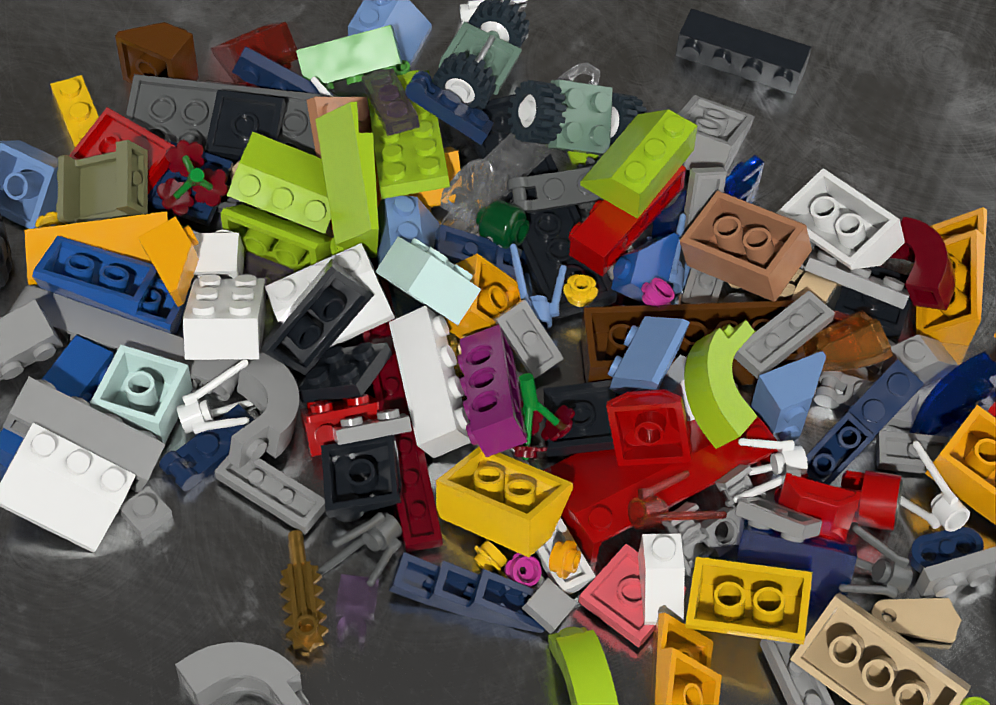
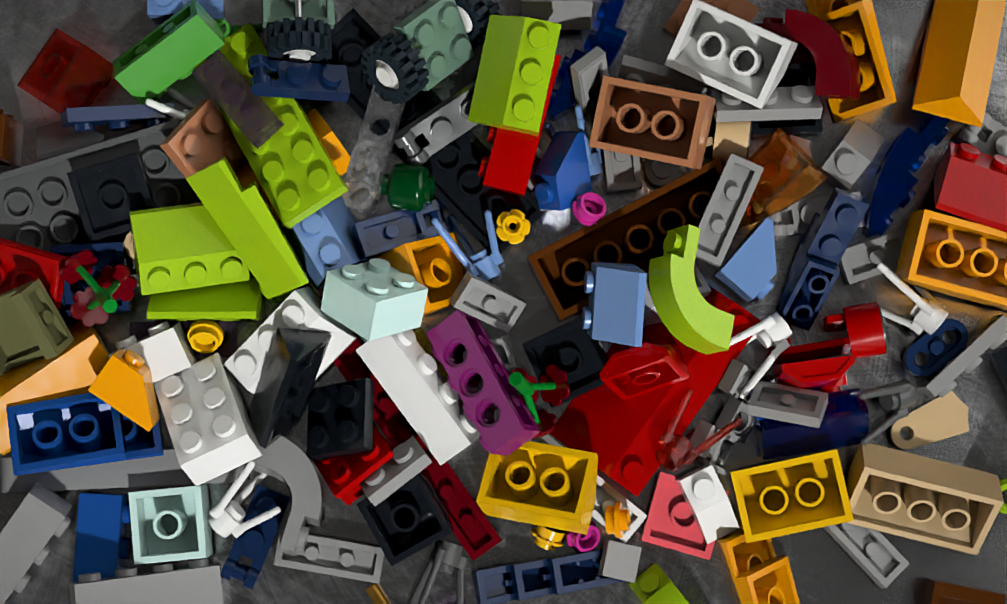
camera: 20 degrees left, 30 degrees up
none -> yellow plate [187,320,224,353]

